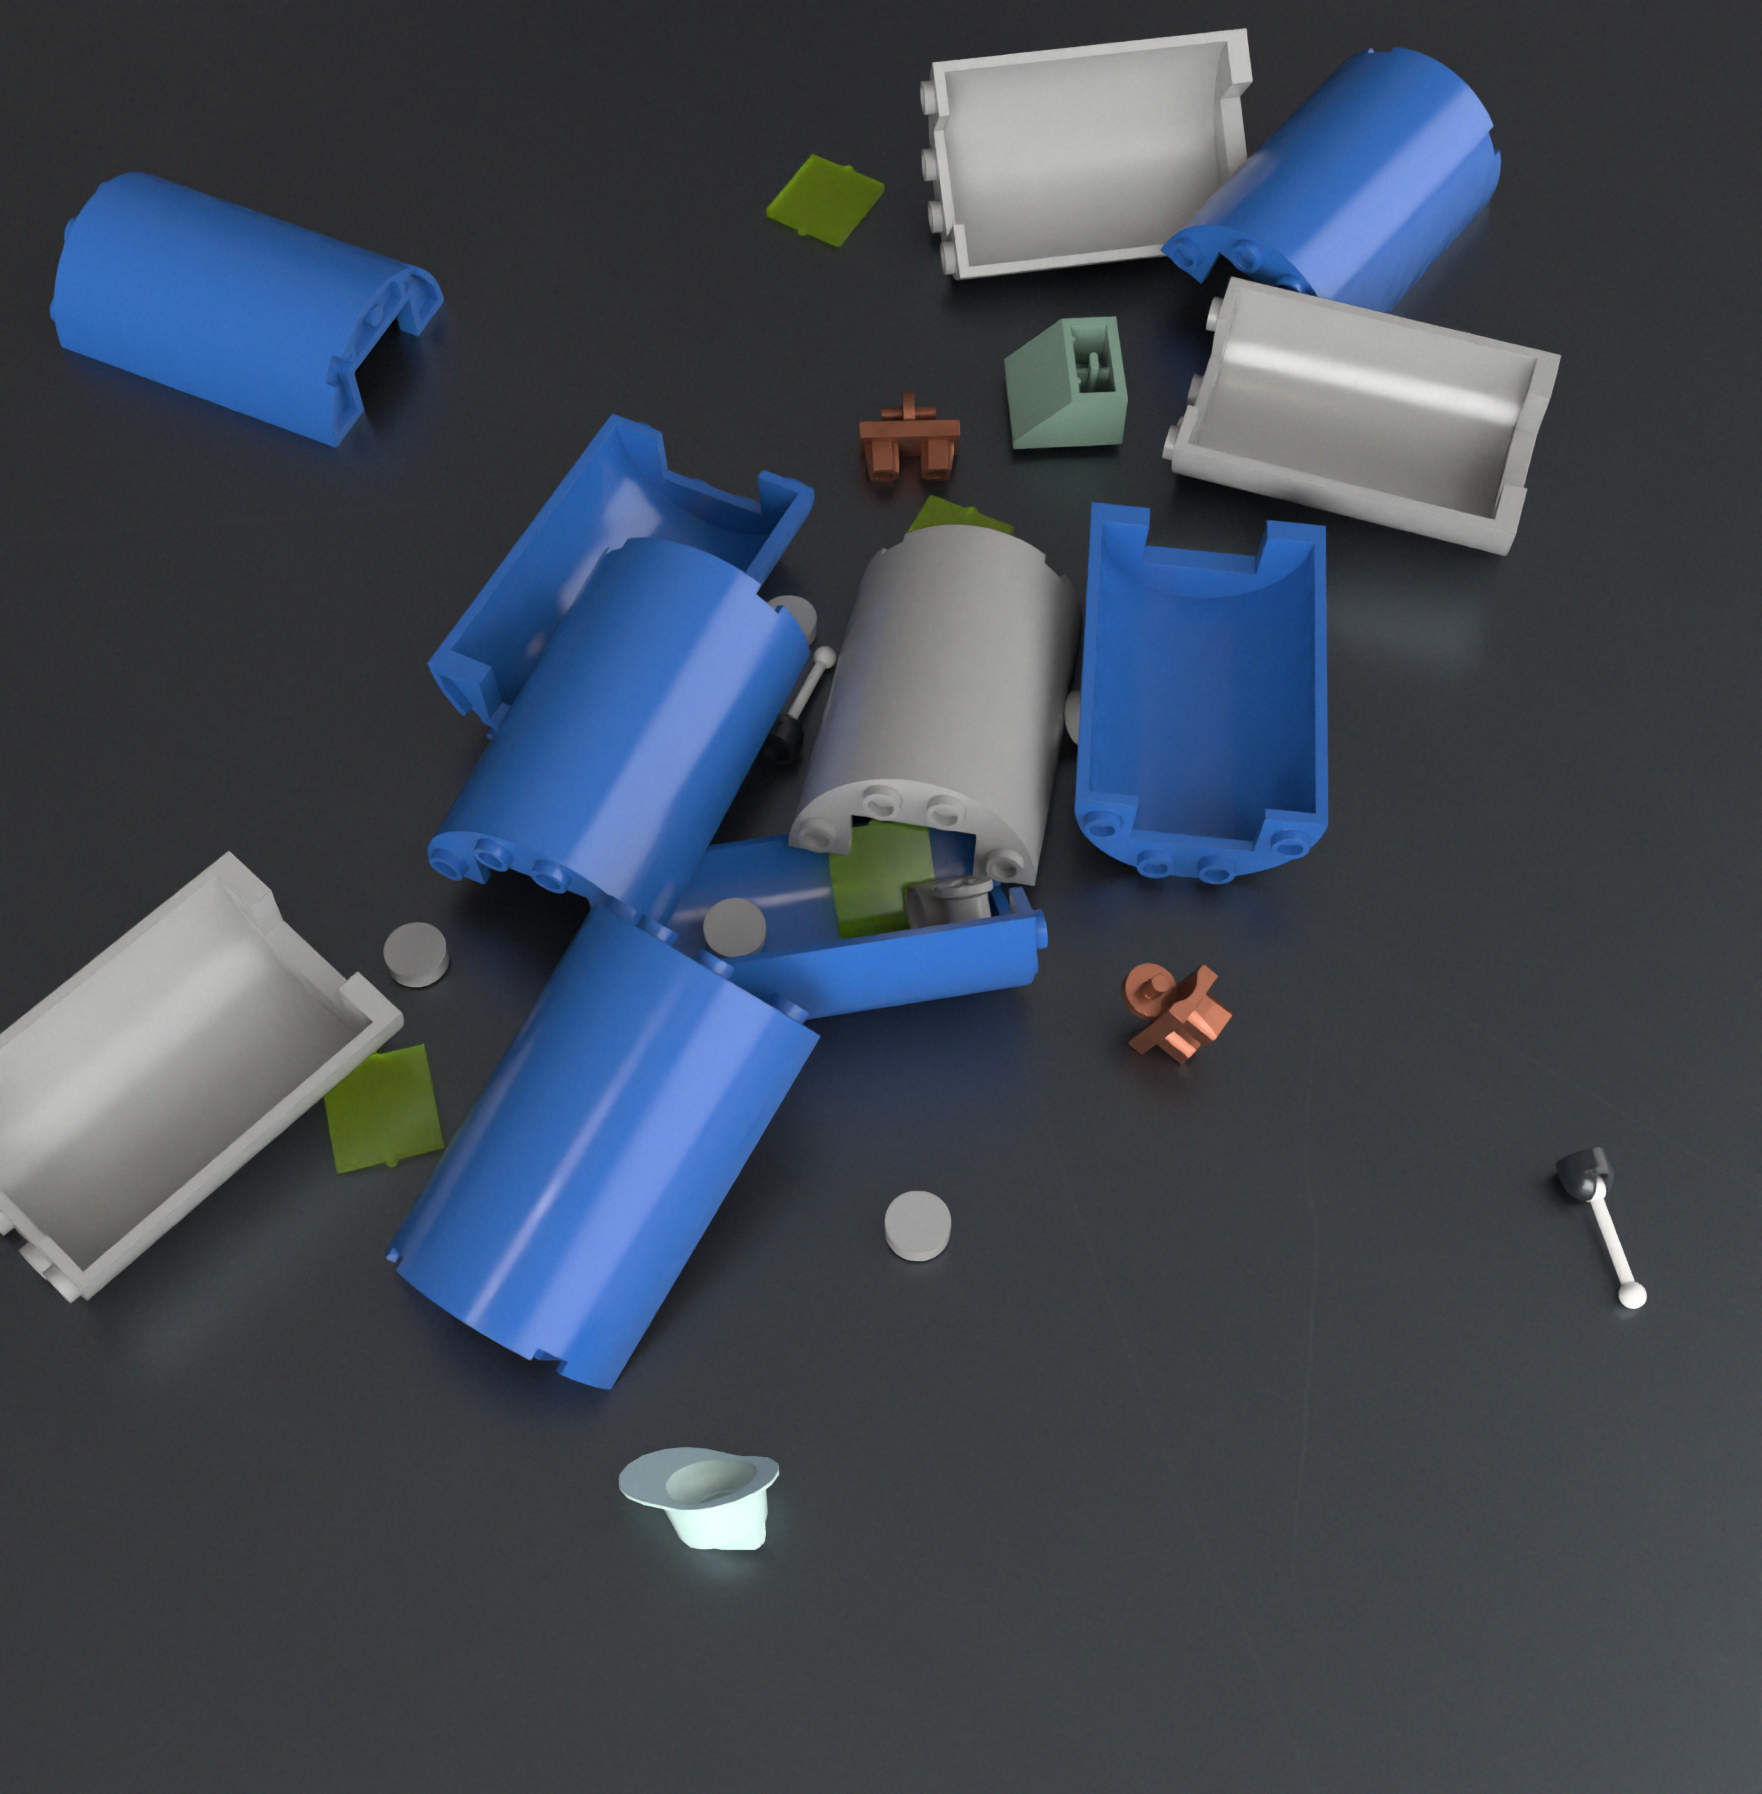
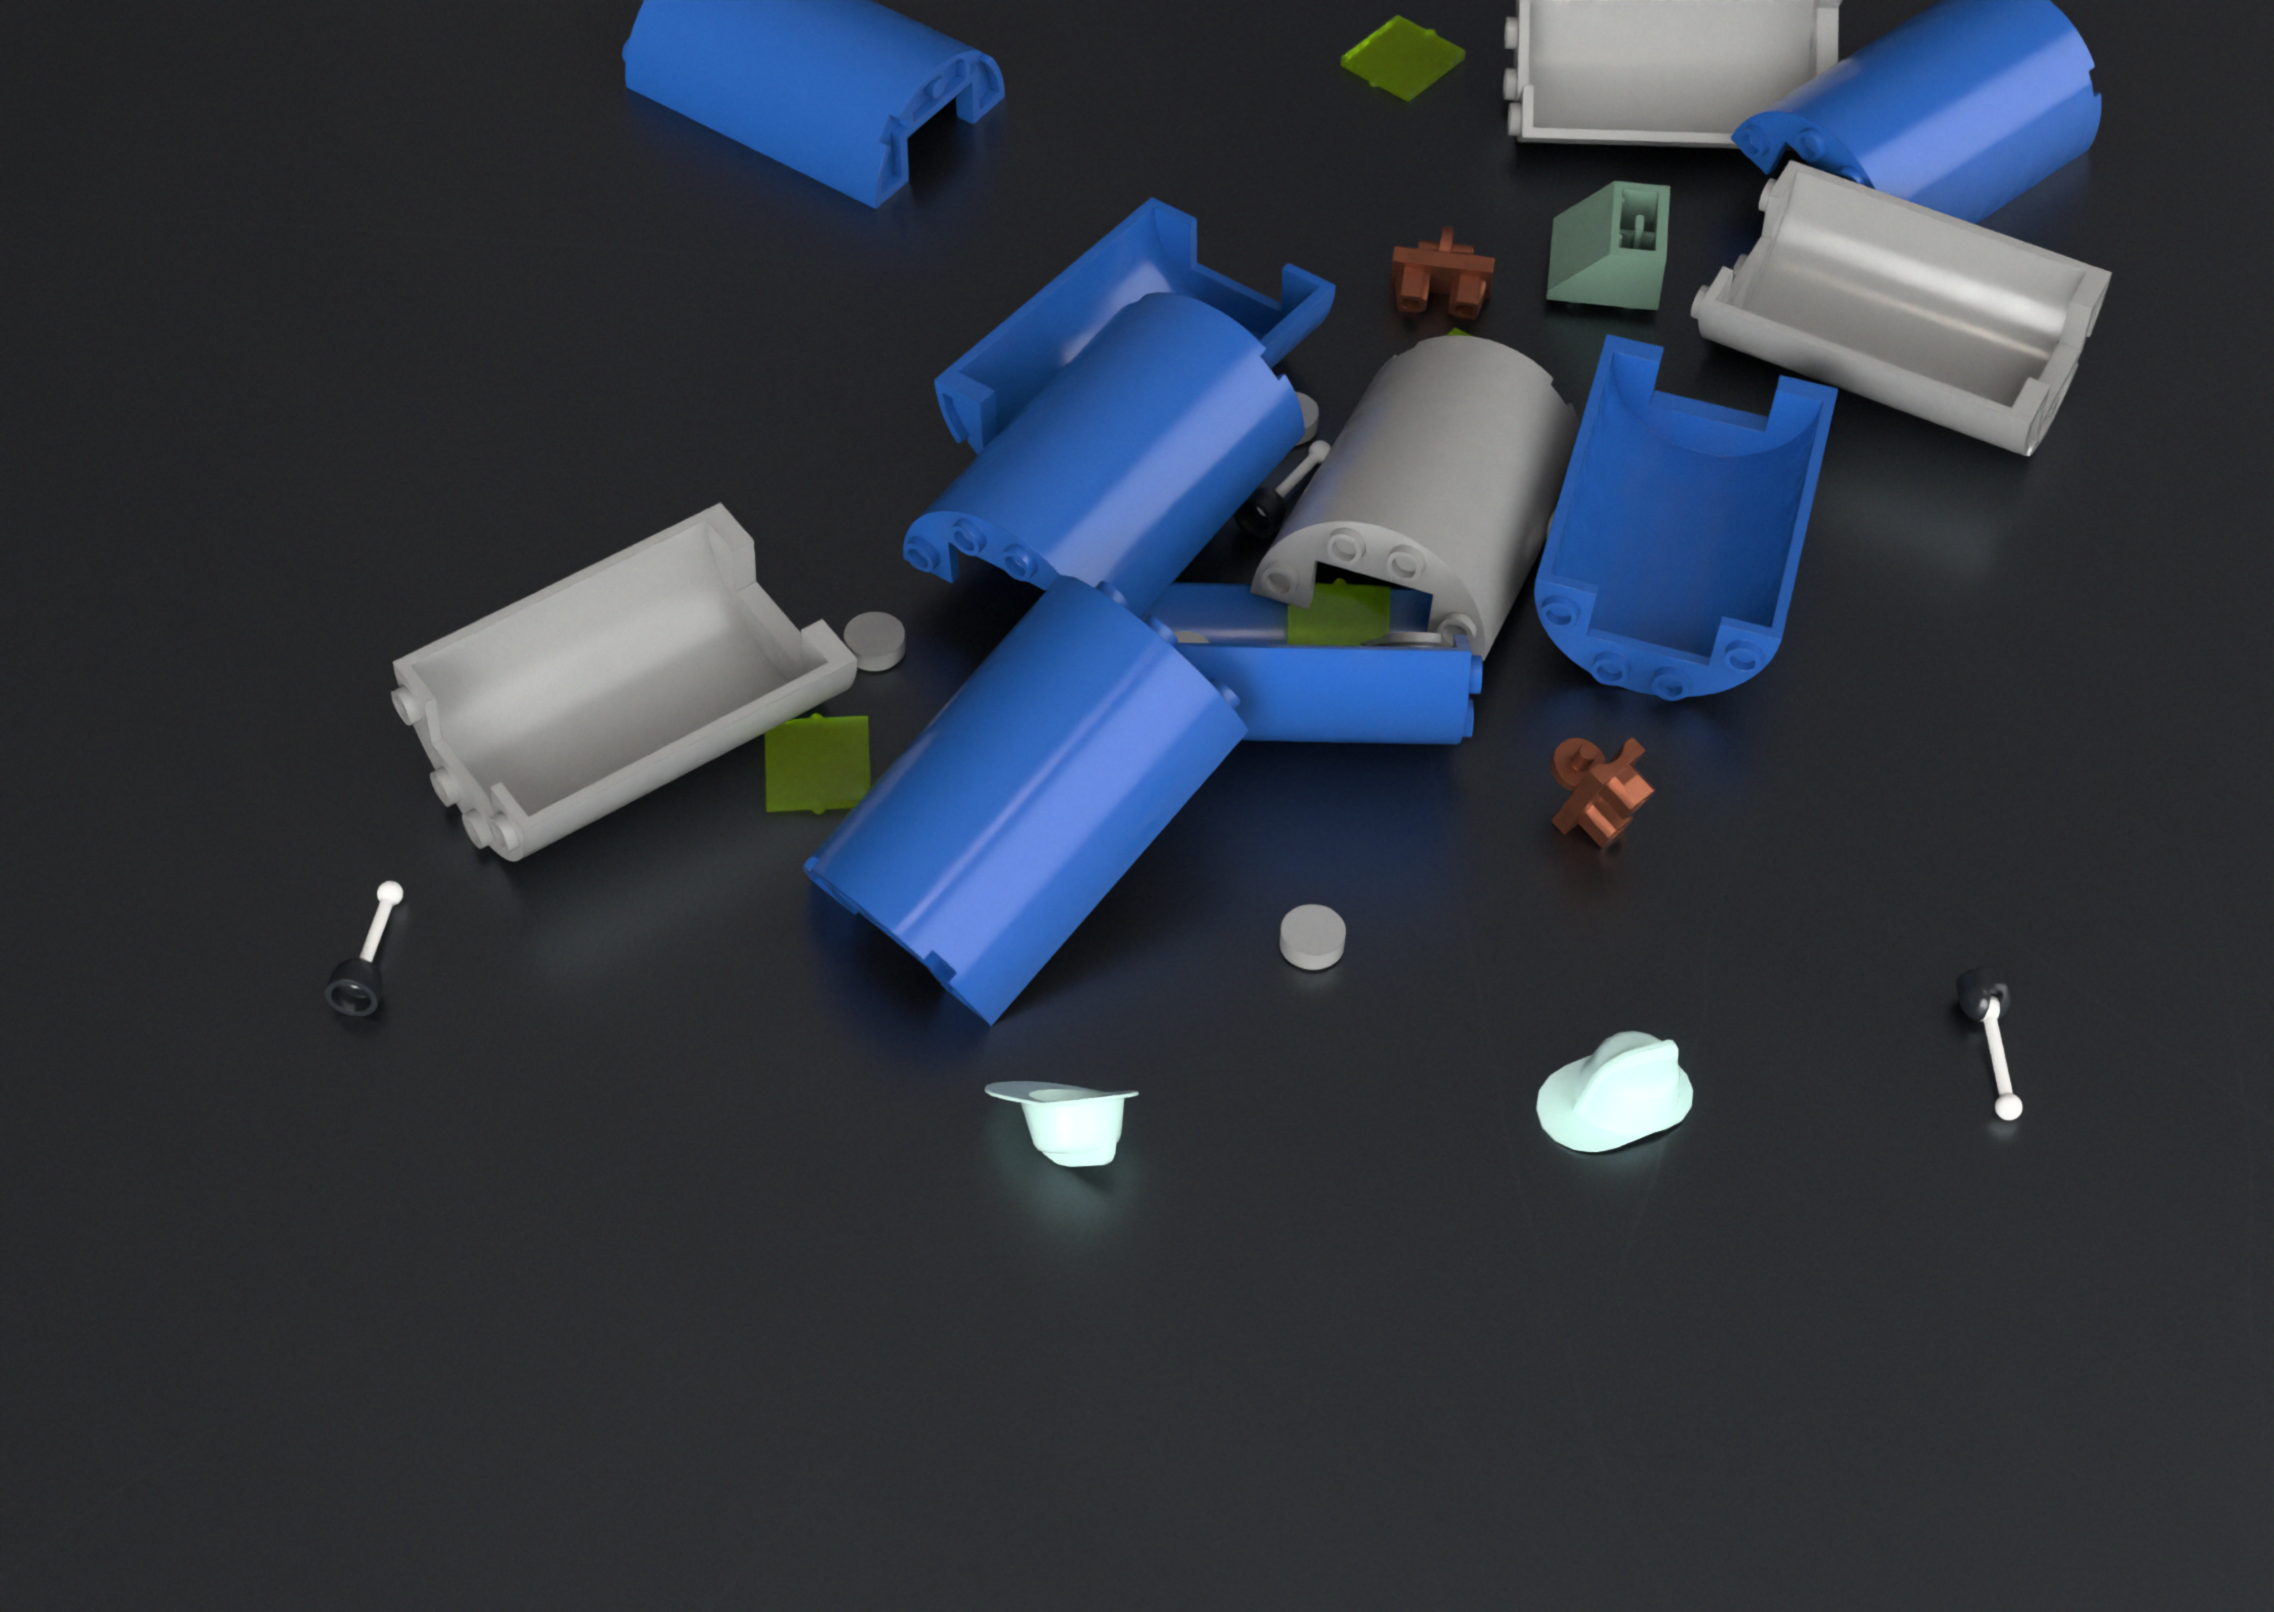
camera: 10 degrees right, 10 degrees down
none -> light aqua piece [1536,1031,1693,1152]

